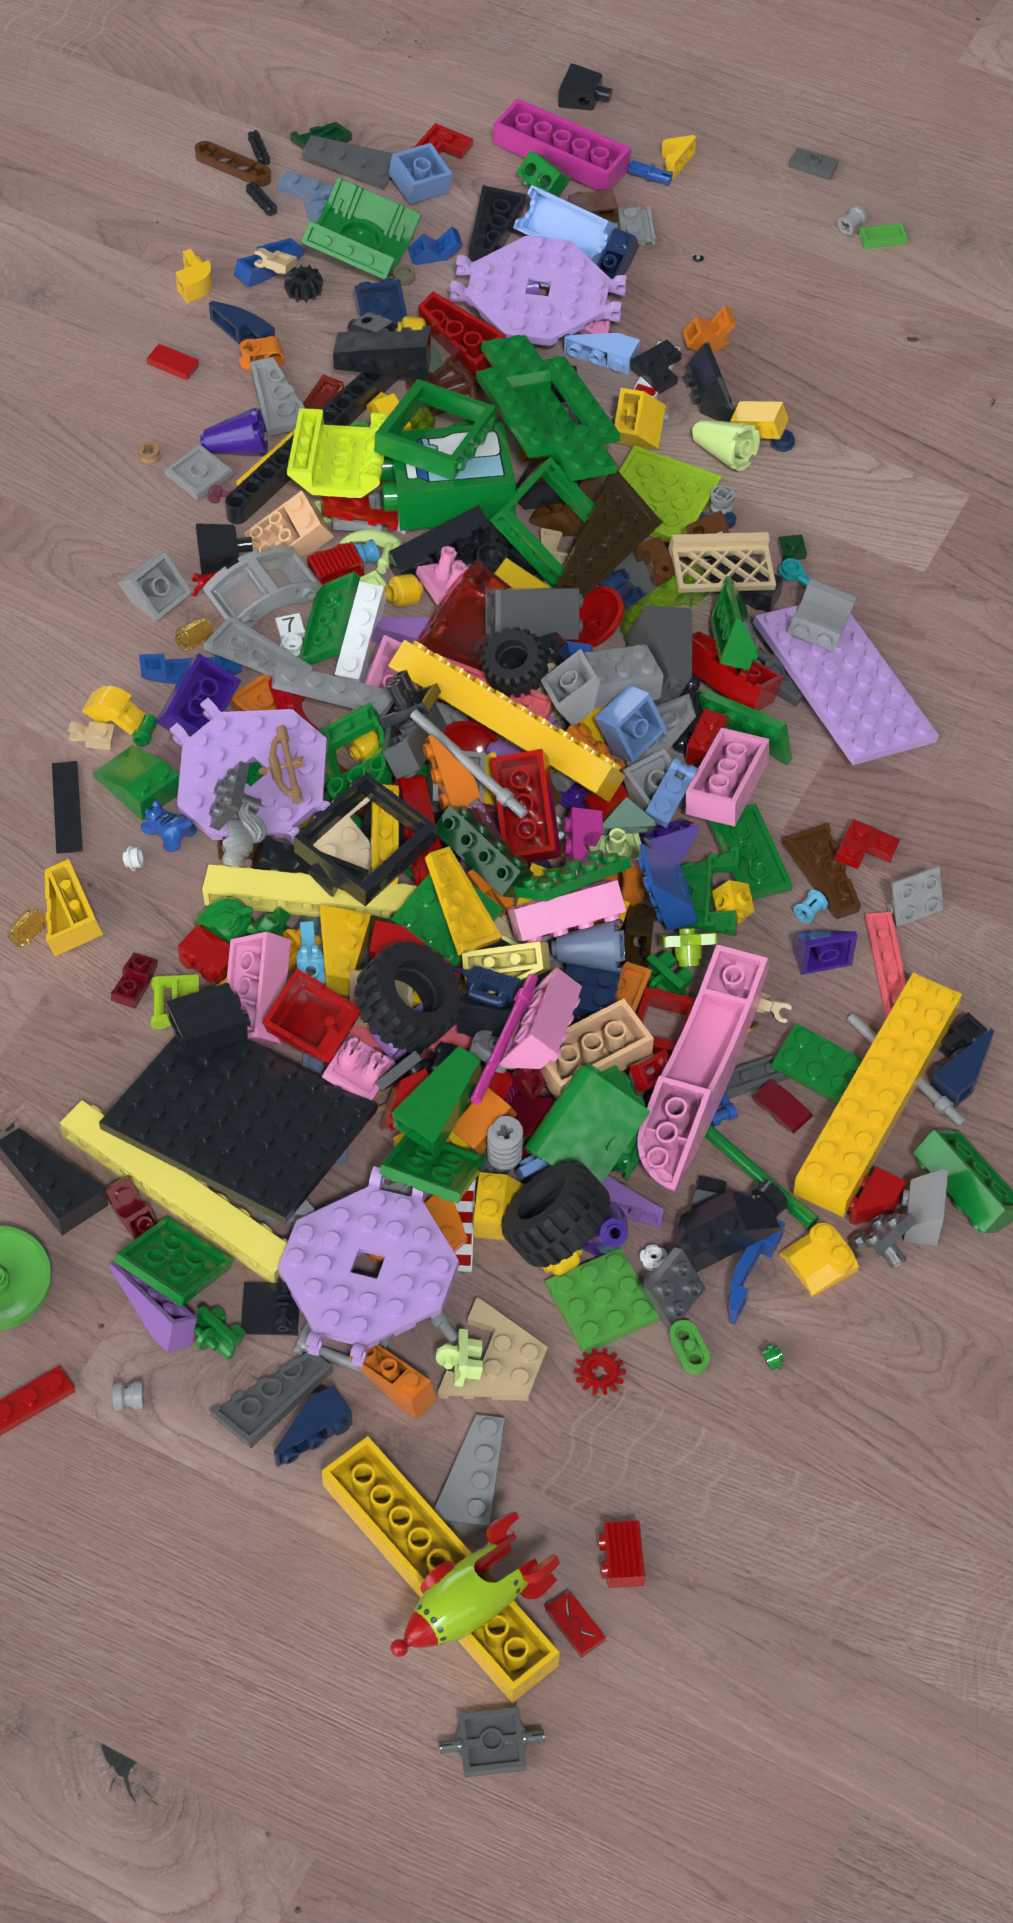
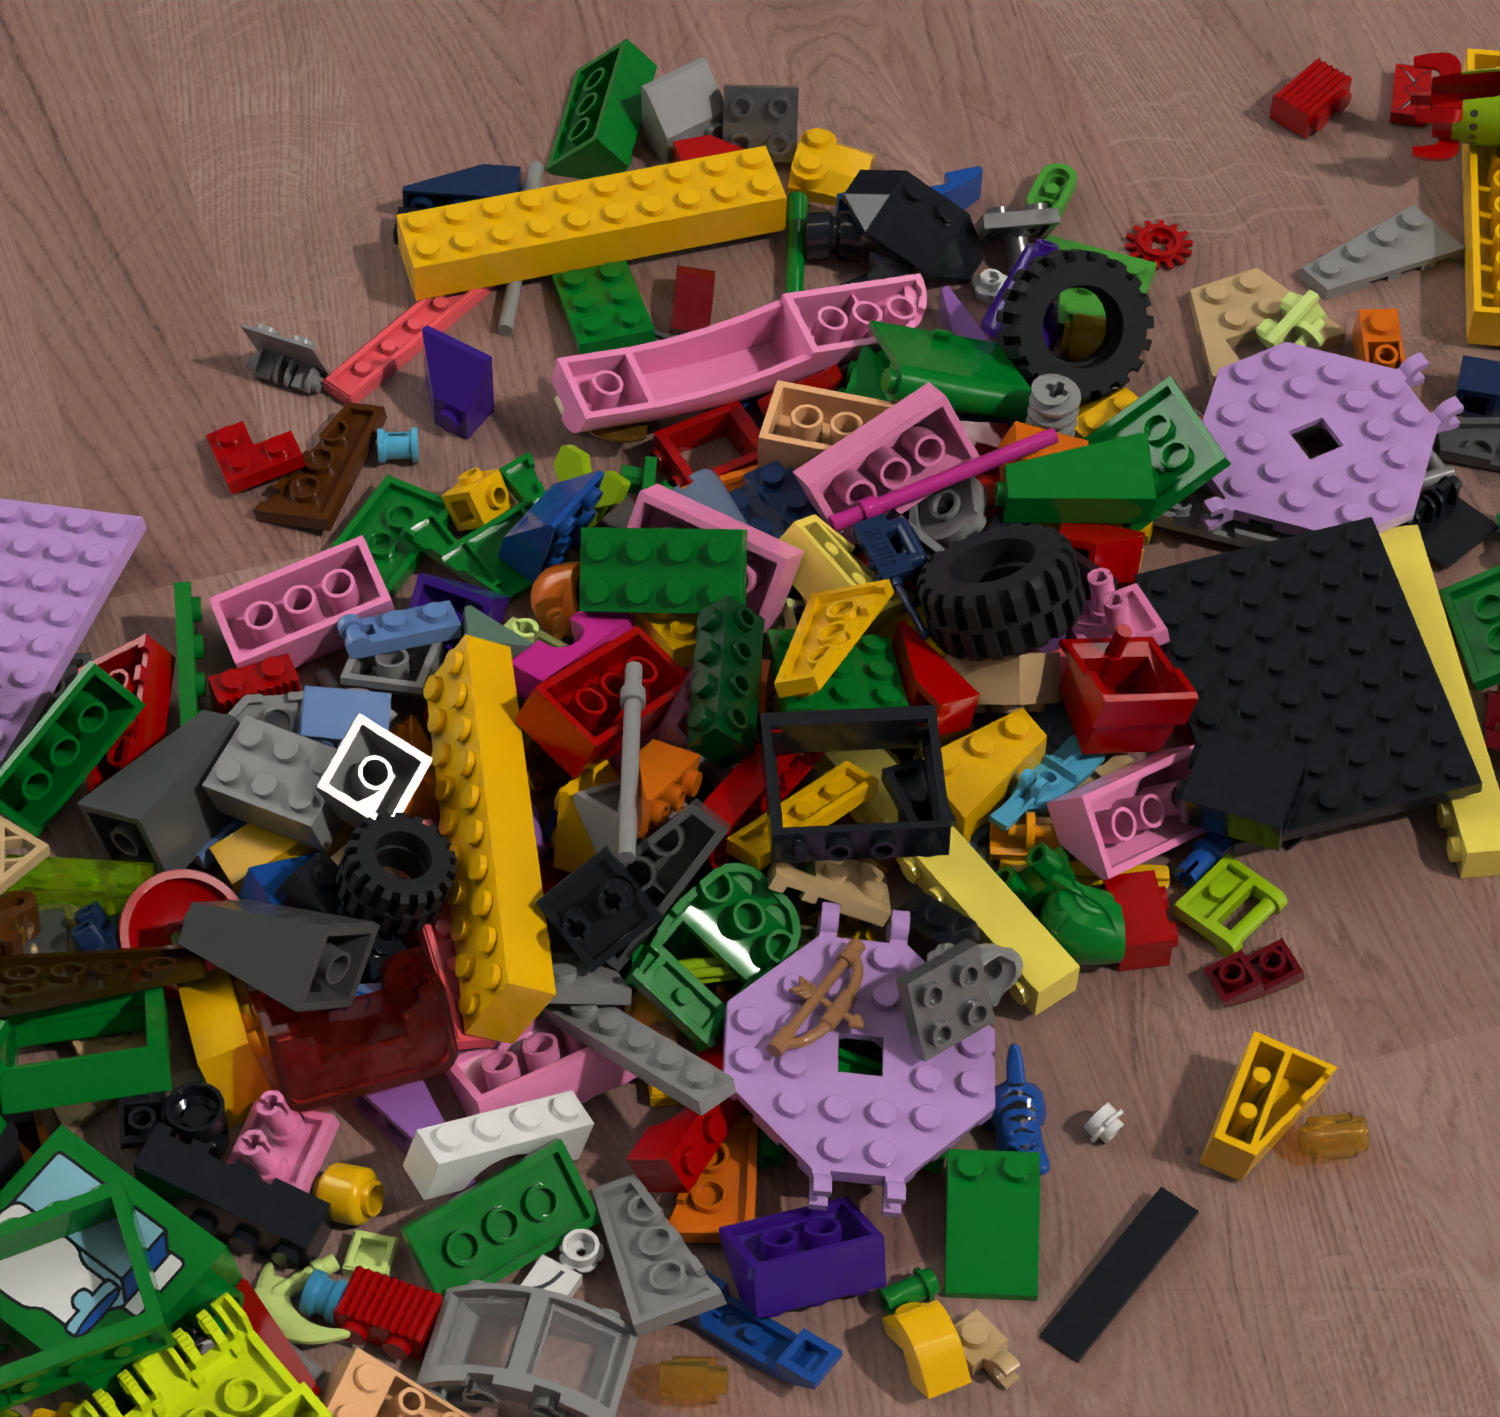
camera: 135 degrees left, 5 degrees down
green plate [761,1343,786,1371] -> none

